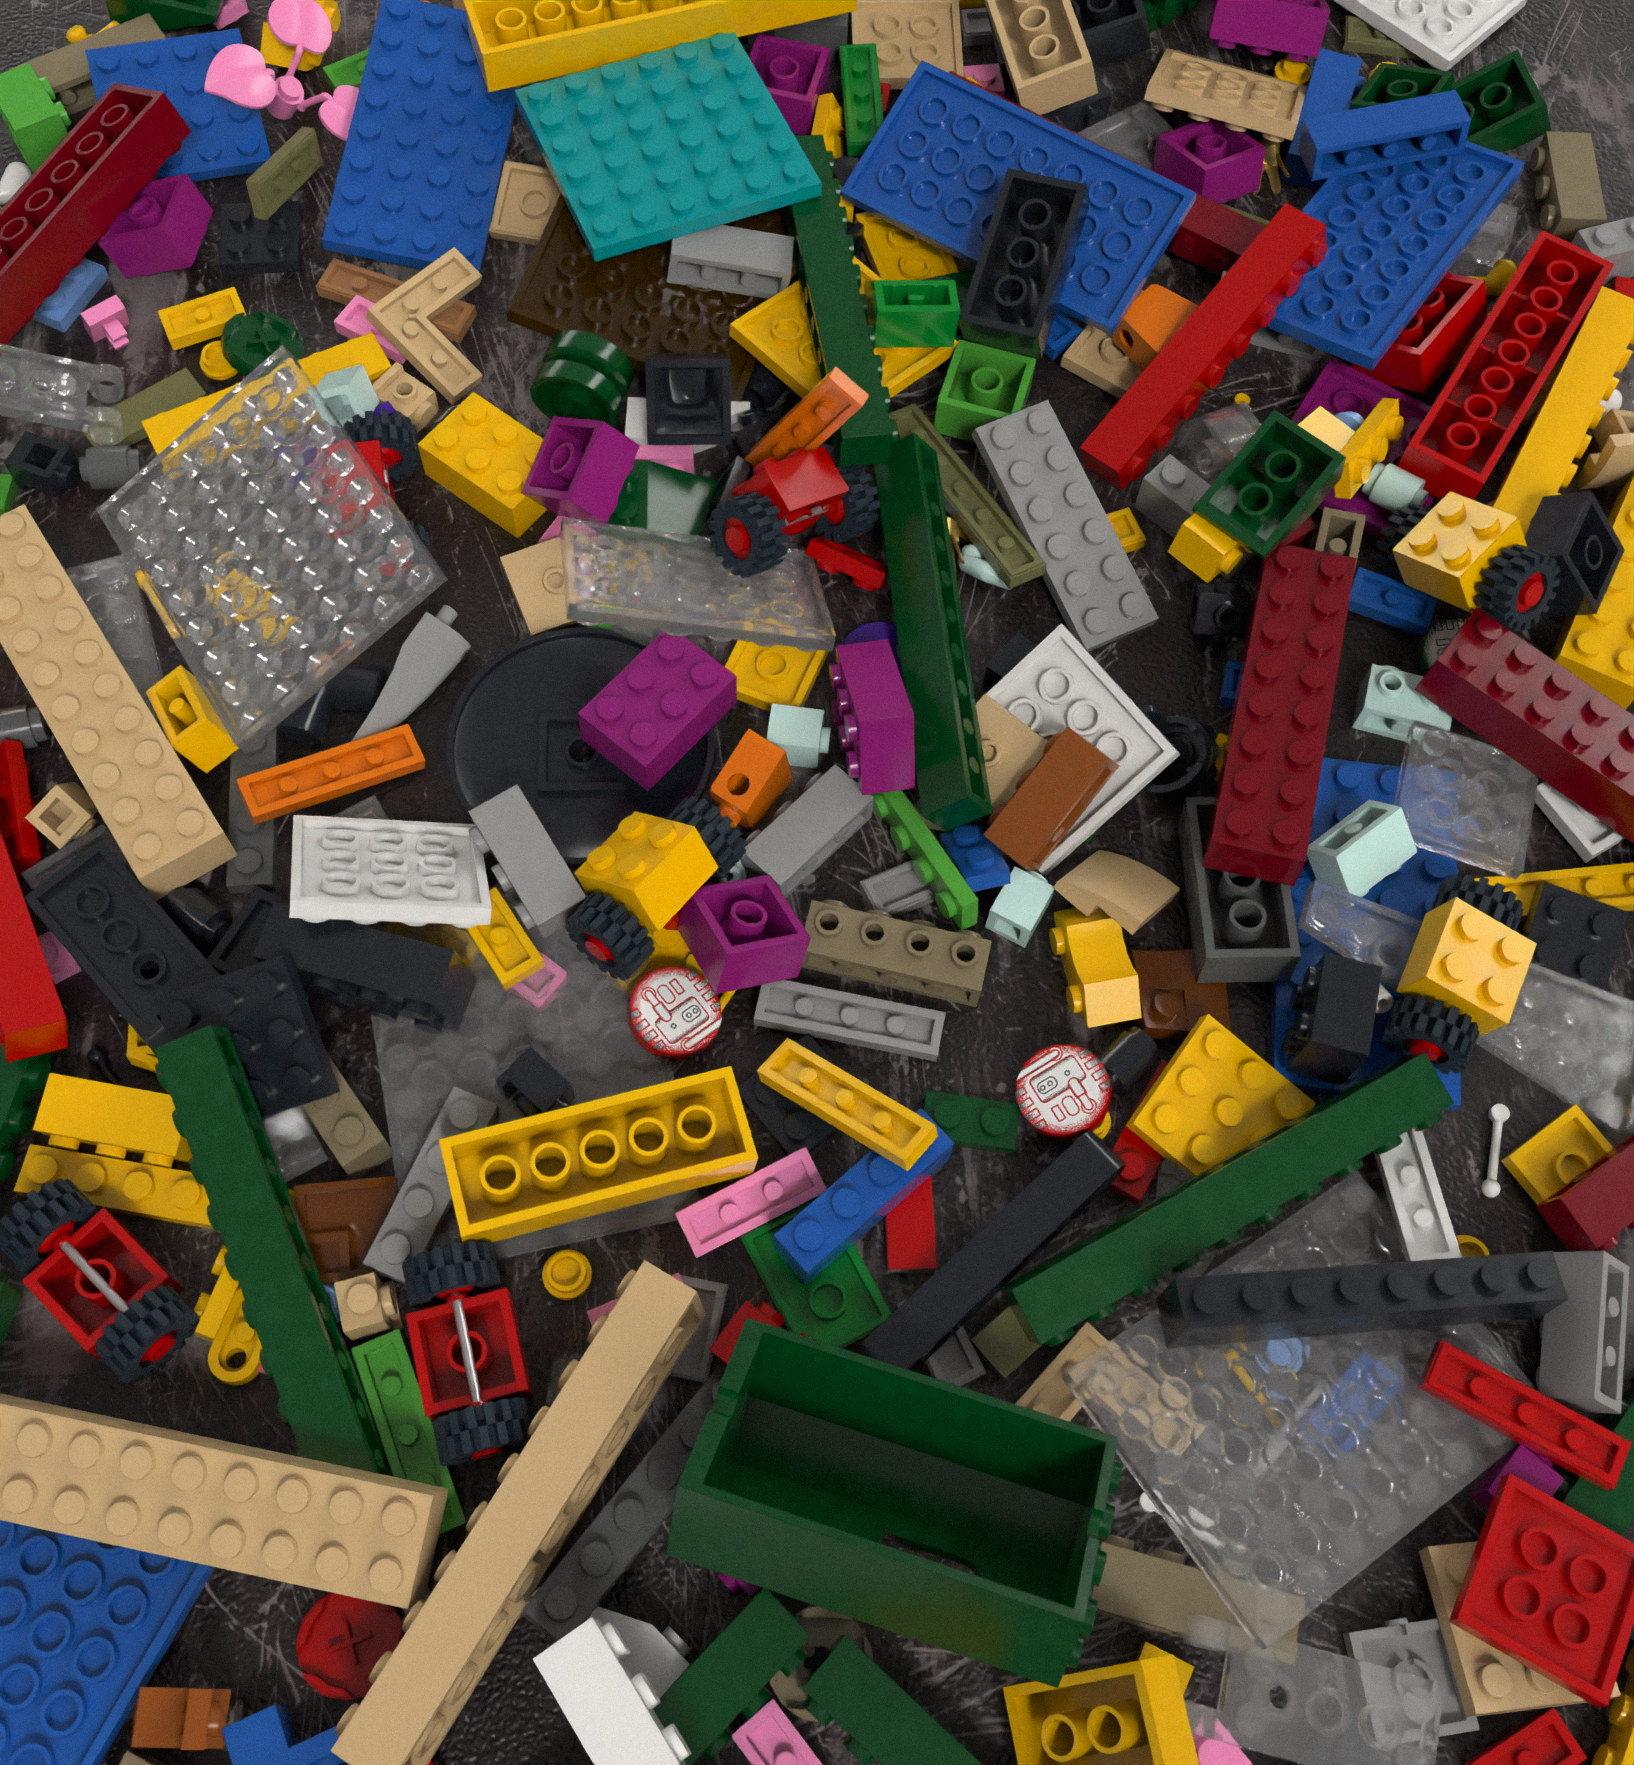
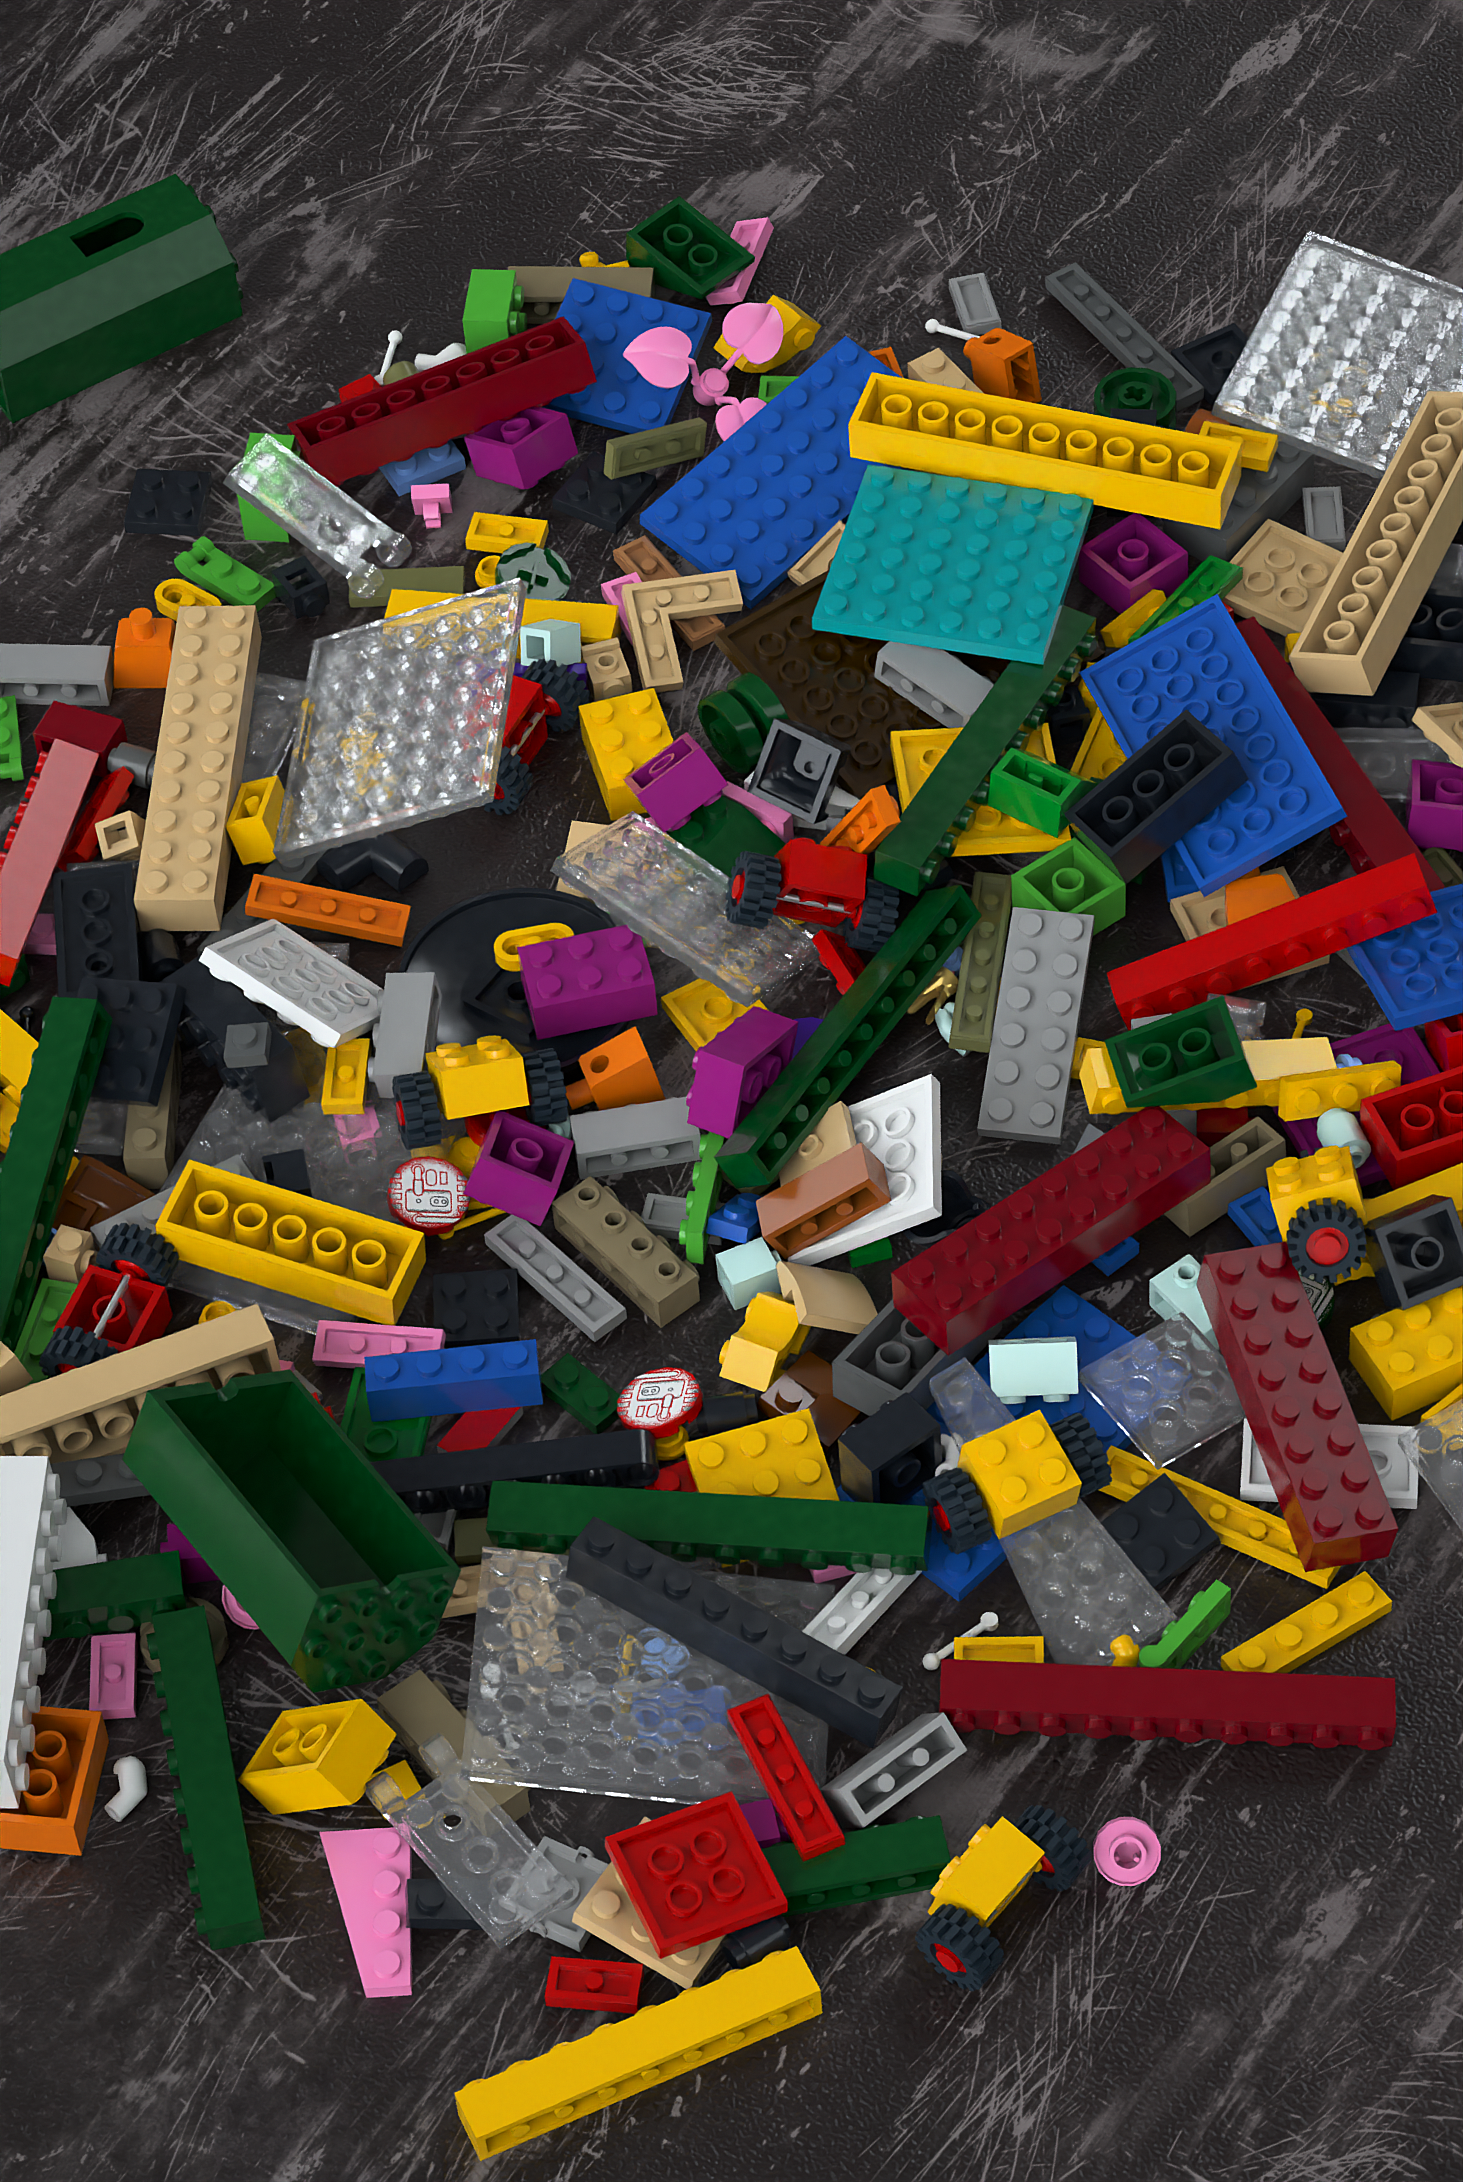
camera: 45 degrees right, 15 degrees down
dark grey brick [79,445,147,490] -> none
light grey piece [351,605,471,742] -> none
yellow plate [757,1038,938,1171] -> none
light aqua brick [766,703,831,769] -> none
none -> dark grey plate [224,1022,272,1068]
none -> yellow plate [494,923,574,972]

